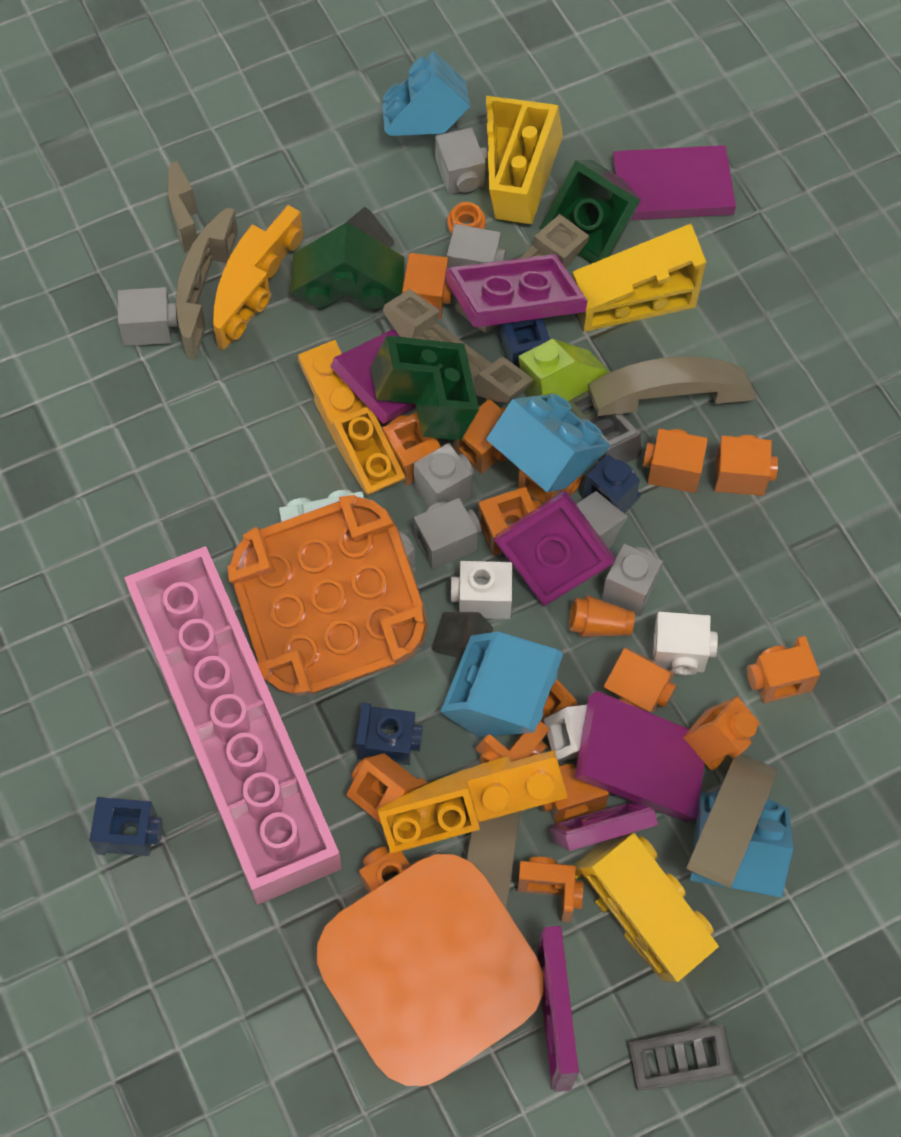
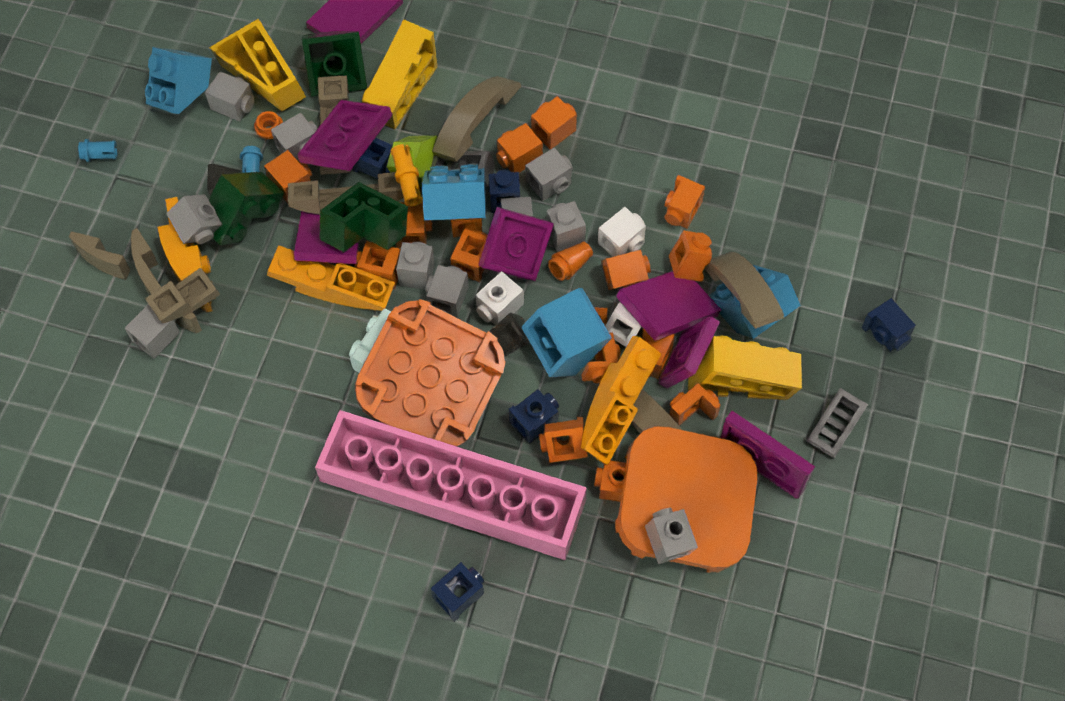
camera: 45 degrees left, 0 degrees up
none -> dark azure pin [78,139,117,162]
none -> dark tan slope [145,268,220,323]
none -> light grey brick [166,194,222,244]
none -> dark azure pin [240,146,263,173]
none -> light orange pin [390,144,423,206]
none -> light grey brick [525,148,573,201]
none -> light grey brick [645,508,698,564]
none -> dark blue brick [862,298,916,352]

